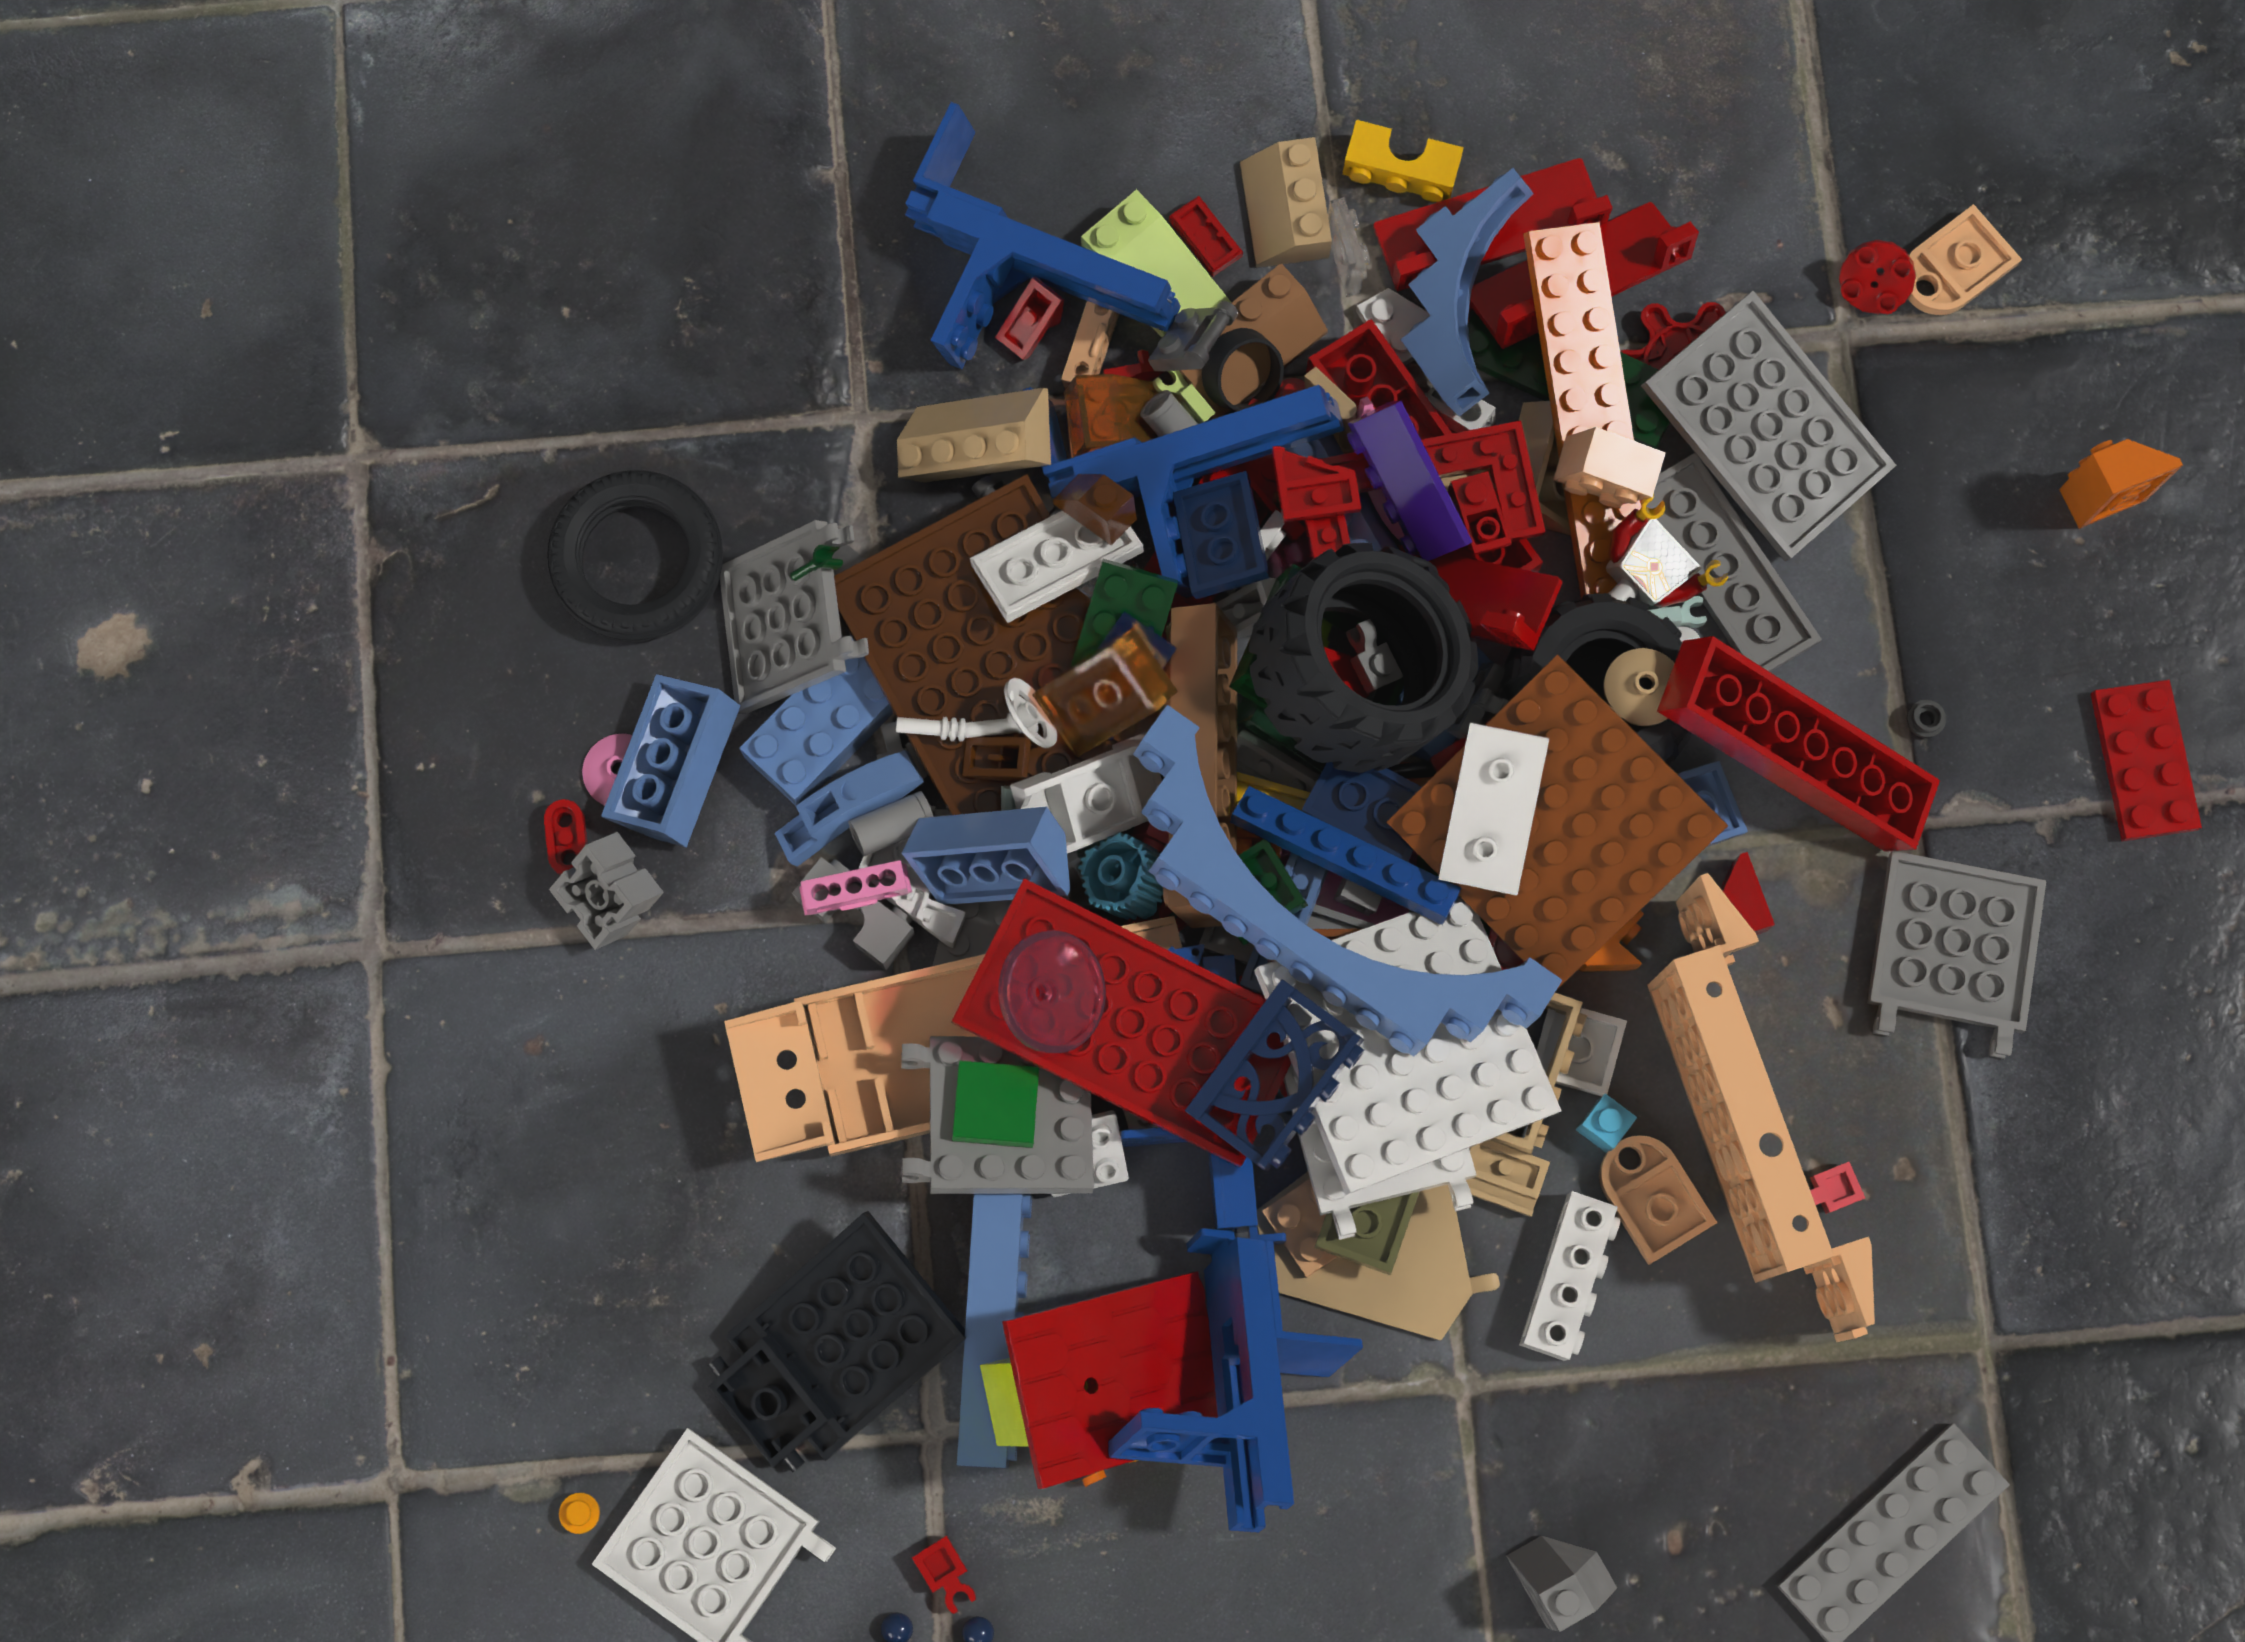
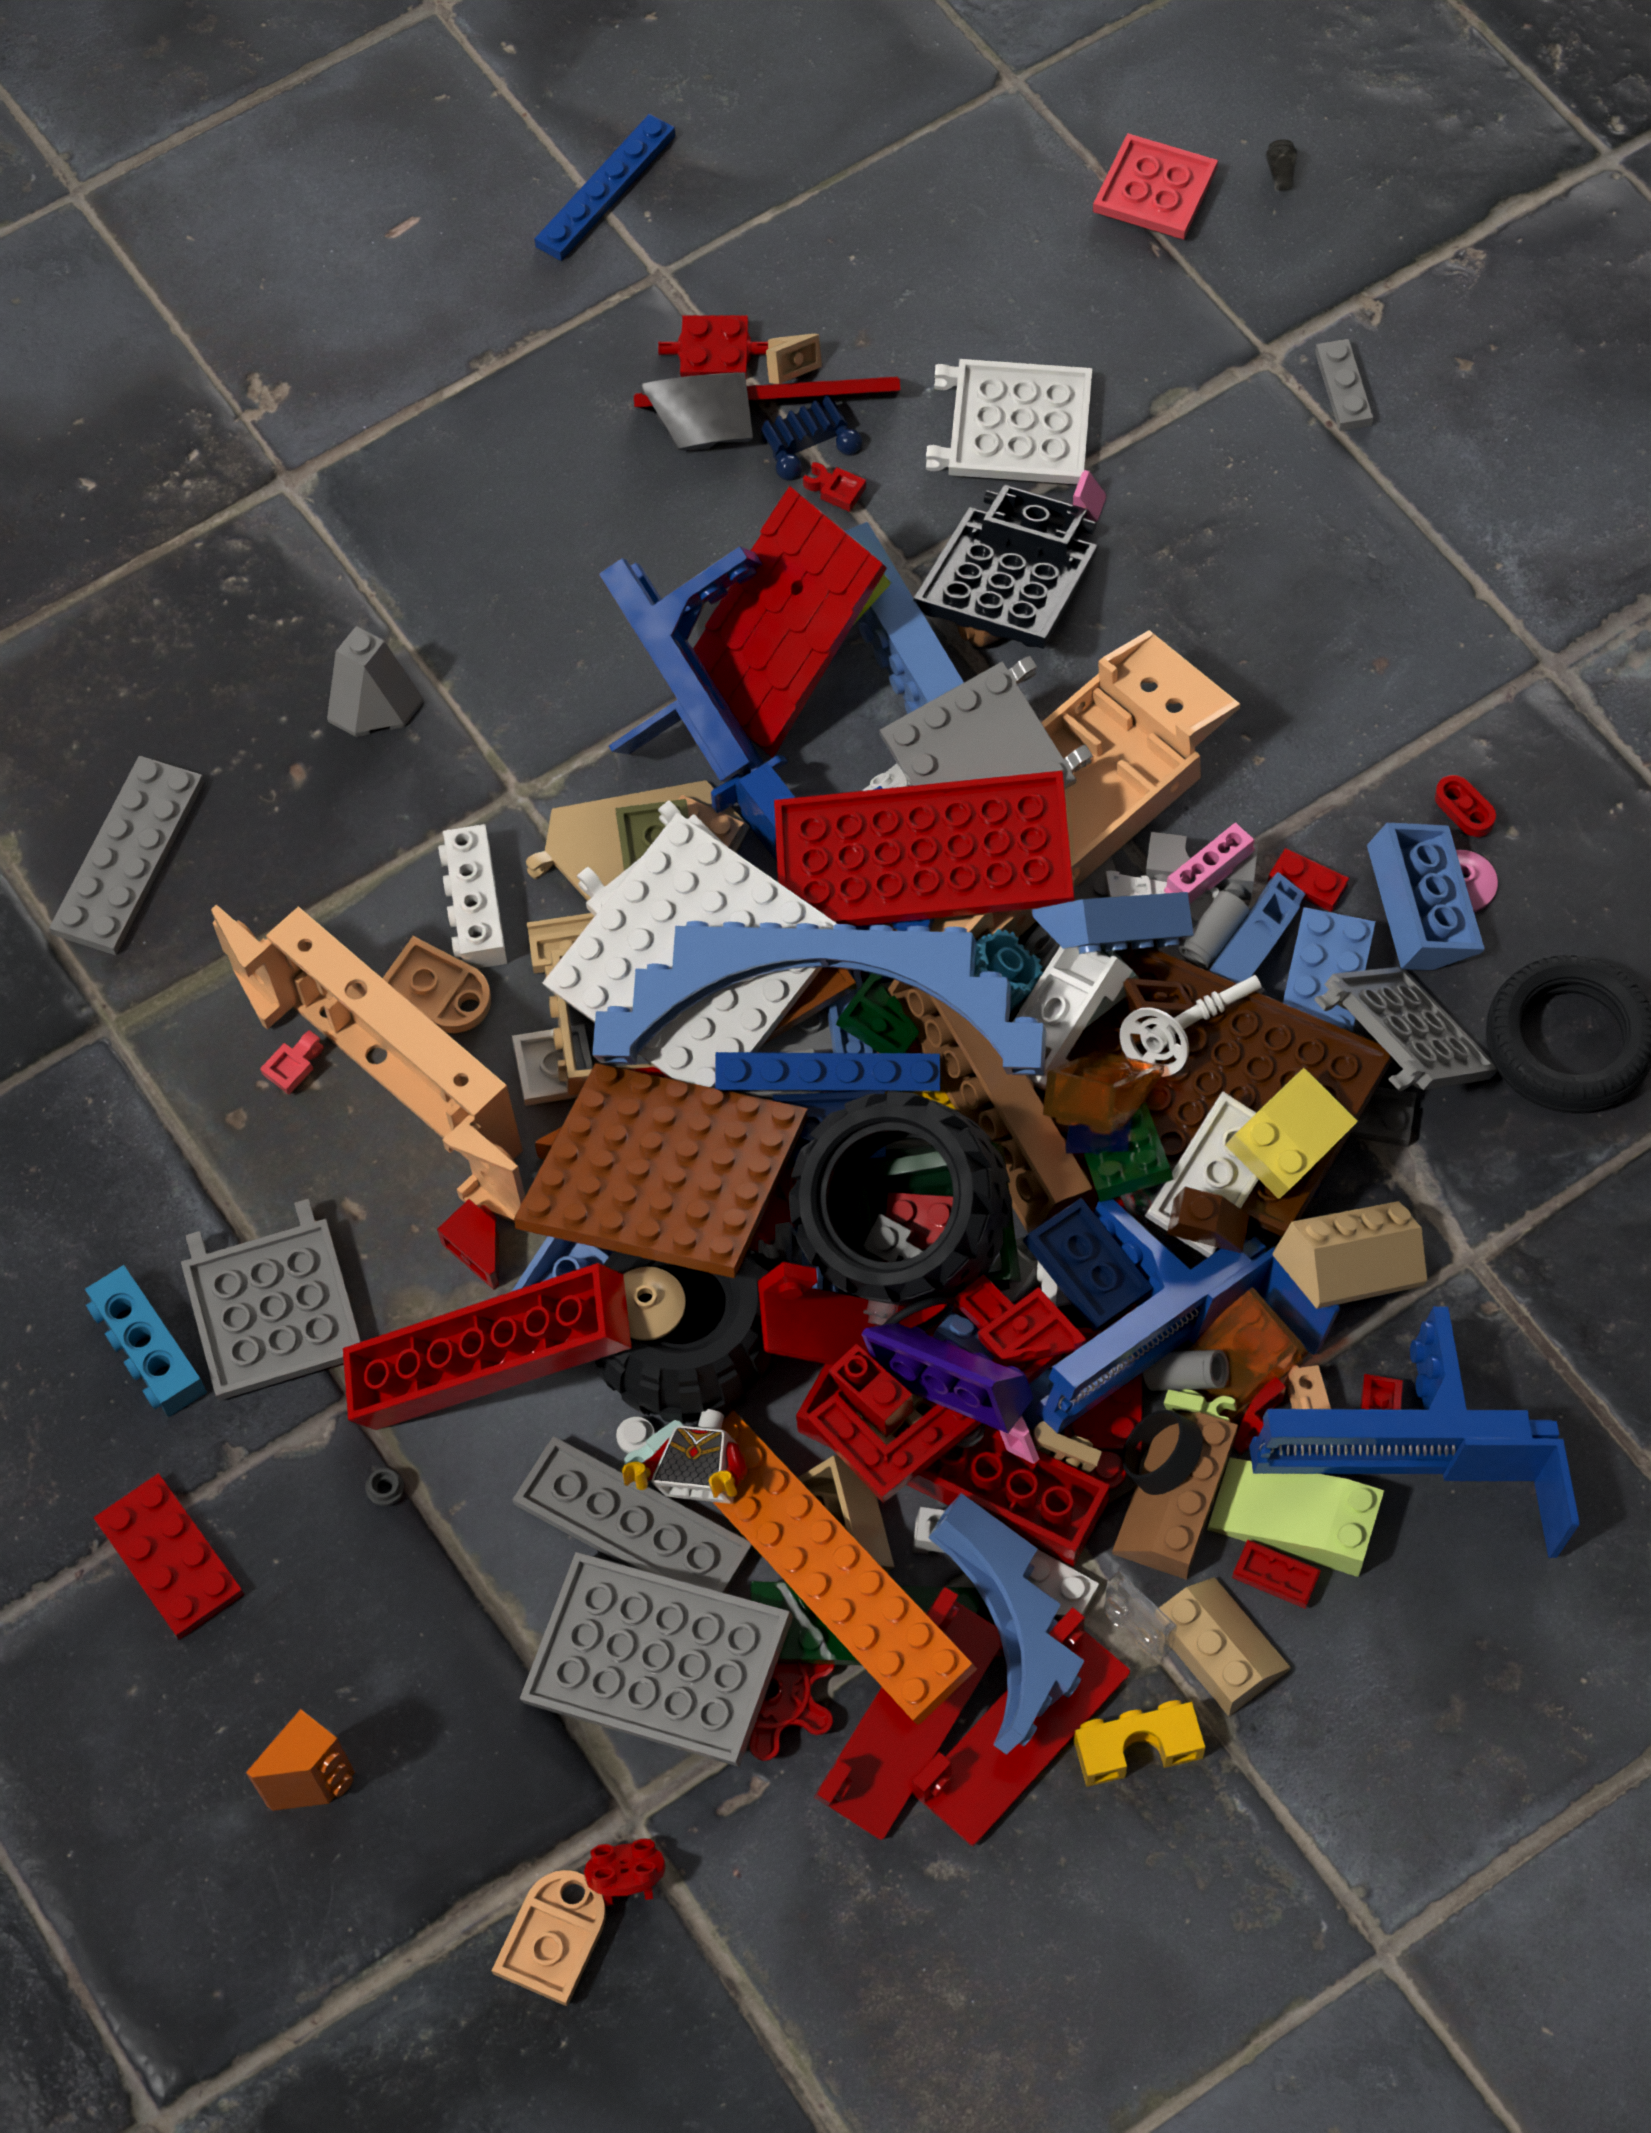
camera: 155 degrees right, 15 degrees down
light grey brick [549,832,664,950] -> none
light orange plate [559,1493,600,1534] -> none
dark green hand [790,545,843,581] -> none
green tile [952,1060,1039,1148] -> none
clear pink dish [998,931,1106,1053] -> none
flat silver plate [1148,301,1238,371] -> none
dark blue fence [1185,979,1365,1171] -> none
white plate [1439,722,1550,896] -> none
light nougat brick [1553,427,1665,508] -> none
medium azure brick [1575,1093,1637,1153] -> none
none -> dark azure brick [85,1265,207,1417]
none -> bright pink slope [1073,470,1106,522]
none -> light yellow slope [1225,1068,1358,1199]
none -> red plate [1268,848,1349,912]
none -> light grey plate [1315,339,1373,431]

